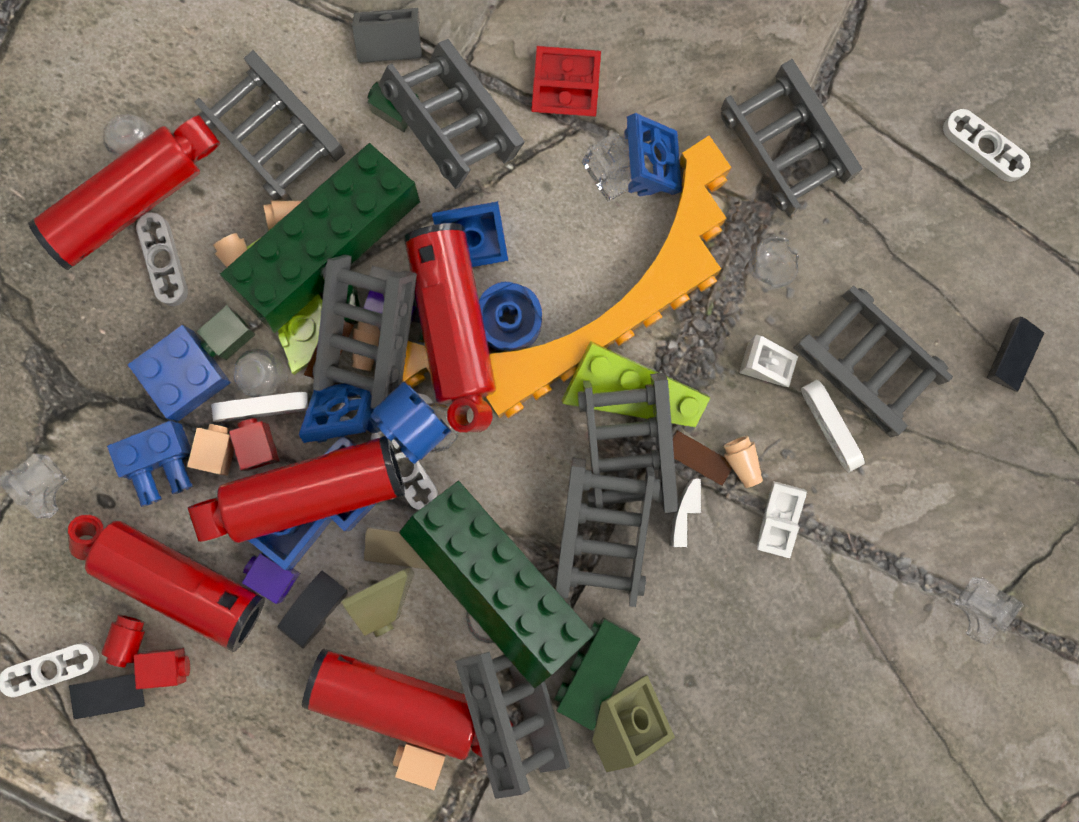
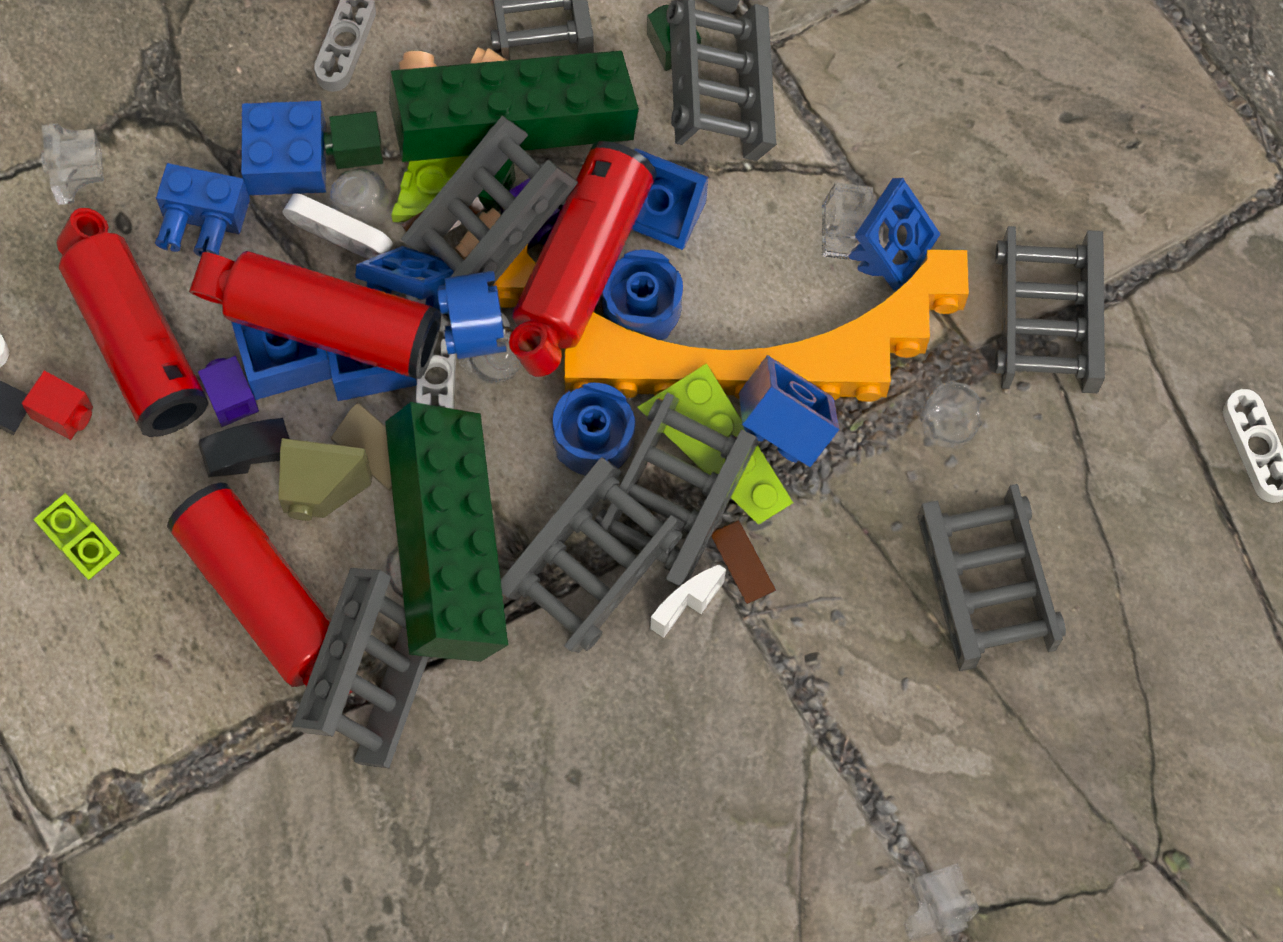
camera: 30 degrees right, 15 degrees down
red brick [101,615,145,668] -> none
light nougat brick [187,424,234,476] -> none
brick [229,418,280,471] -> none
light nougat brick [393,742,446,790] -> none
red slope [532,46,601,117] -> none
dark green brick [553,617,641,731] -> none
olive slope [592,675,675,772] -> none
light nougat cone [723,436,763,488] -> none
white slope [739,335,798,387] -> none
white slope [757,481,807,558] -> none
white beam [801,380,865,472] -> none
black slope [987,316,1044,392] -> none
none -> lime slope [33,493,121,581]
none -> blue brick [553,382,635,476]
none -> blue brick [739,355,840,467]

